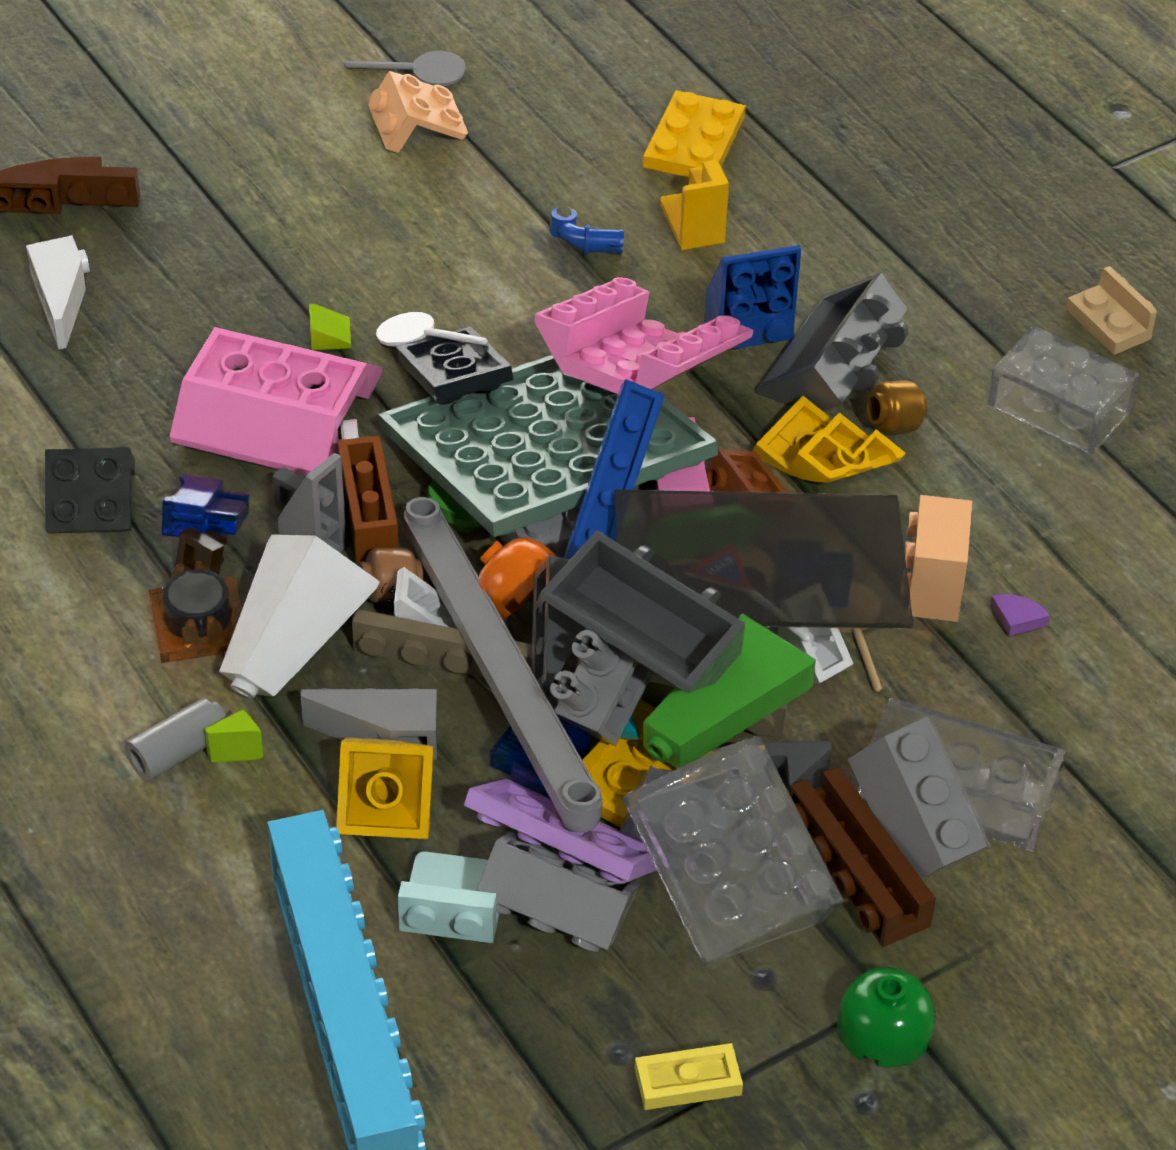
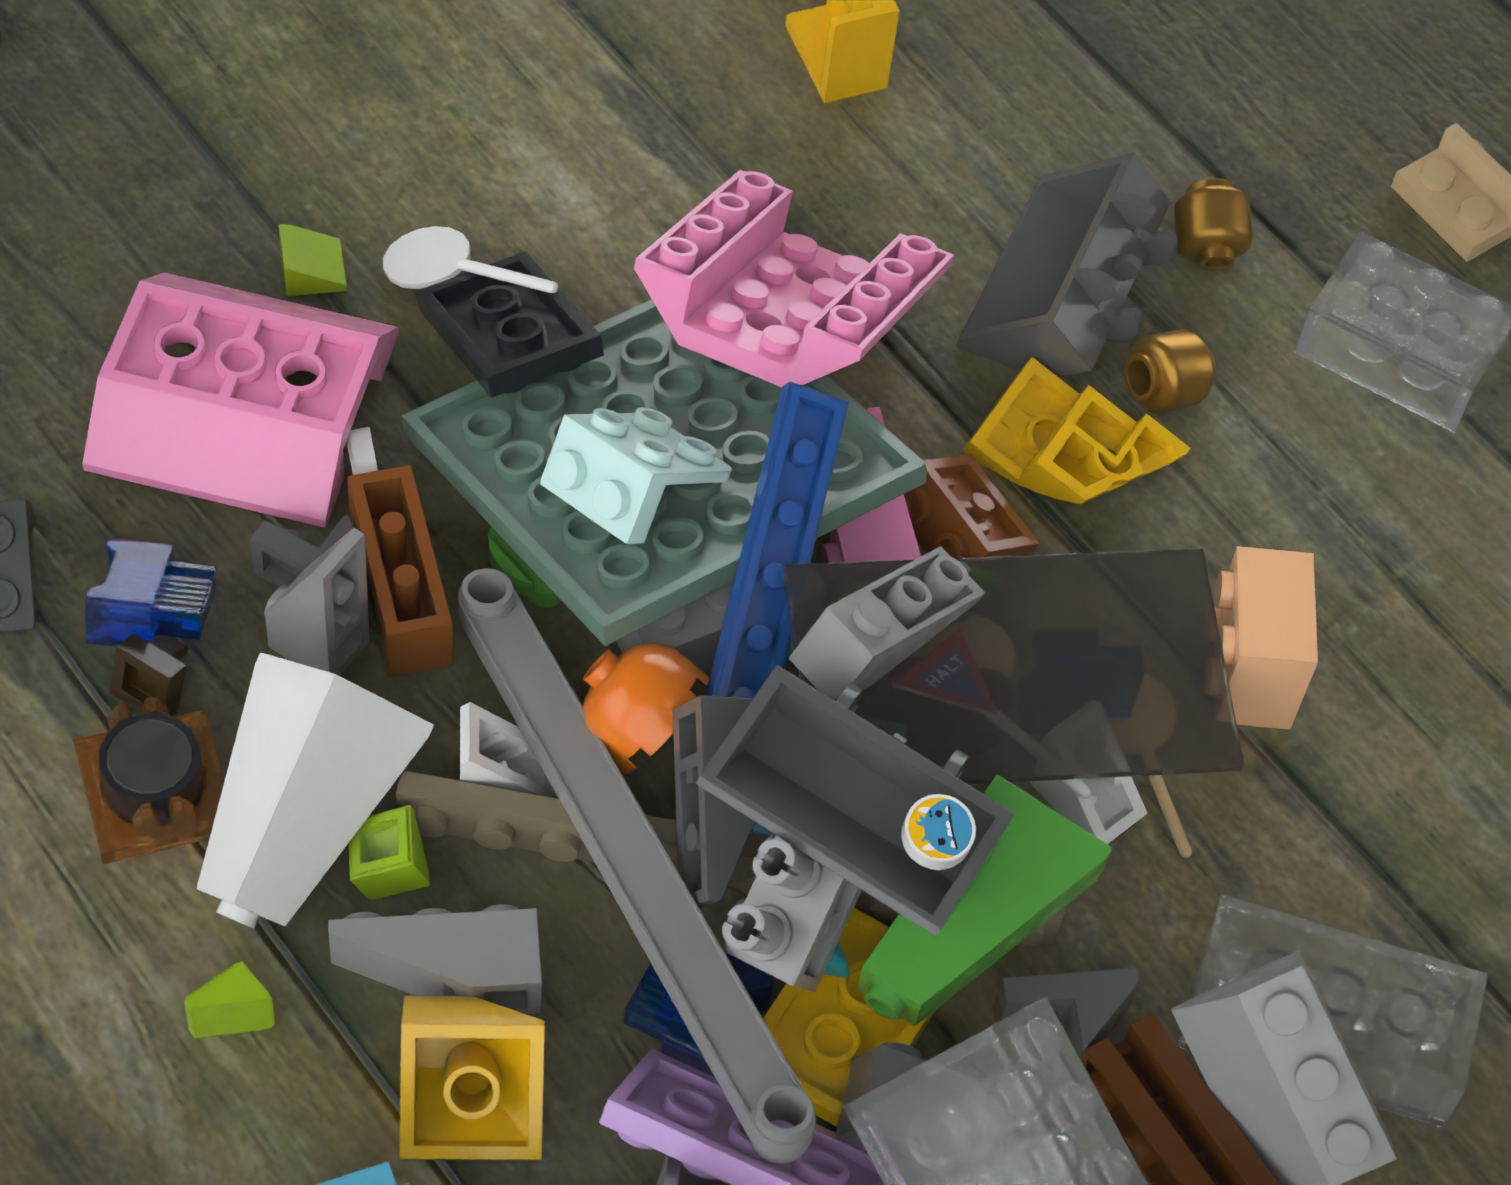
camera: 10 degrees left, 10 degrees up
light grey brick [124,698,227,782] -> none
medium nougat head [358,547,423,604] -> none
blue piece [549,208,624,255] -> none
blue slope [704,245,801,350] -> none
medium lavender tile [990,594,1050,636] -> none
none -> lime slope [348,805,430,900]
none -> light aqua bracket [539,407,732,544]
none -> light grey slope [789,546,985,701]
none -> tile [901,794,976,870]
none -> pearl gold head [1174,178,1253,270]

